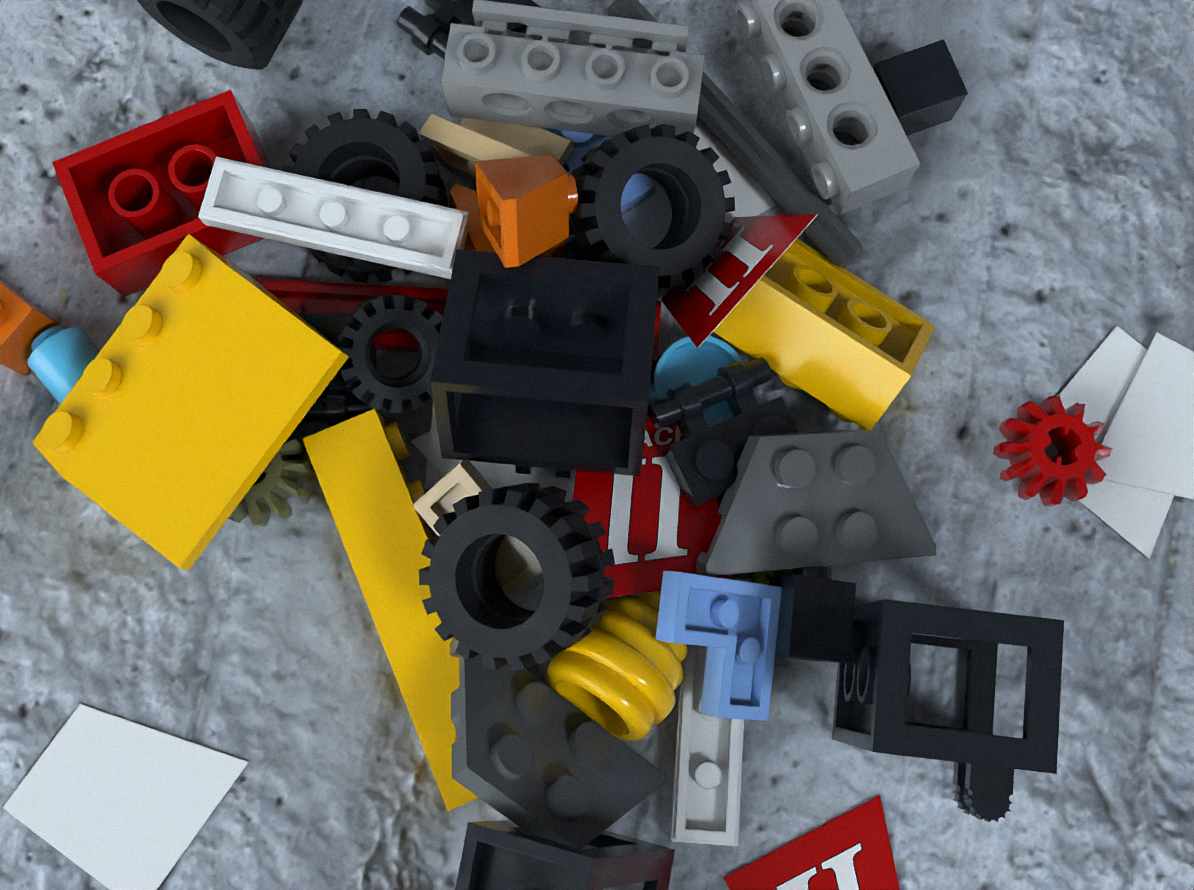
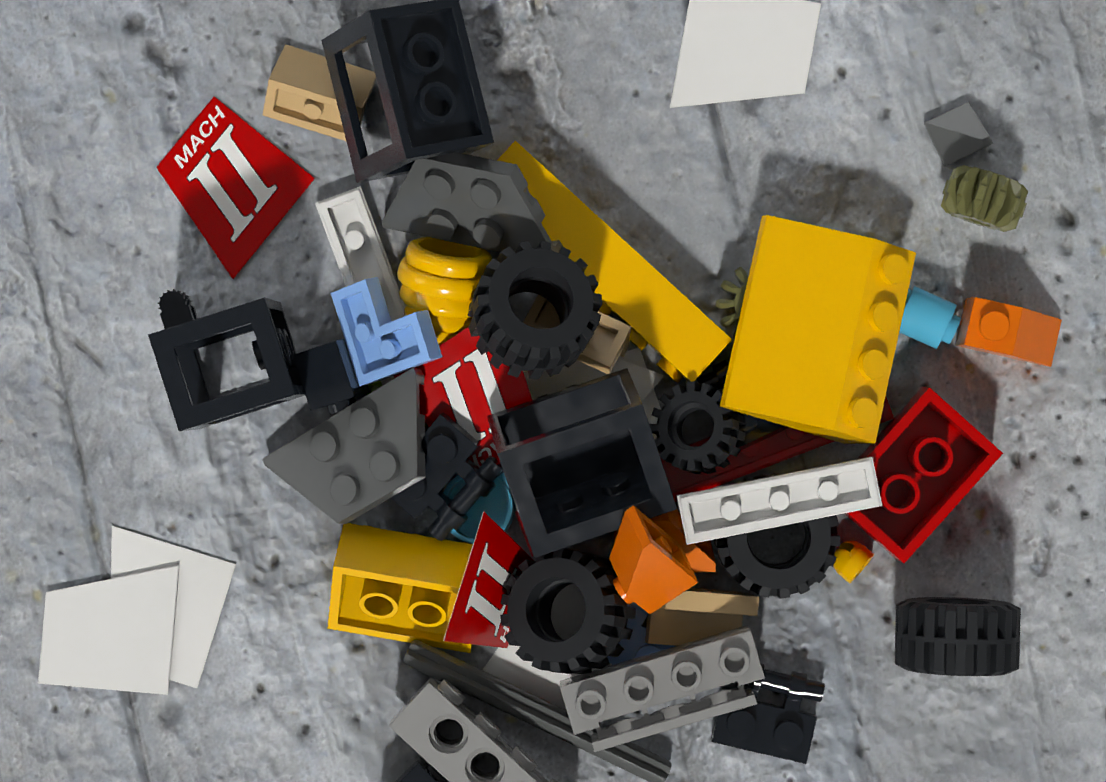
camera: 150 degrees right, 10 degrees up
red gear [992,396,1113,507] -> none
none -> yellow hinge [833,541,875,584]

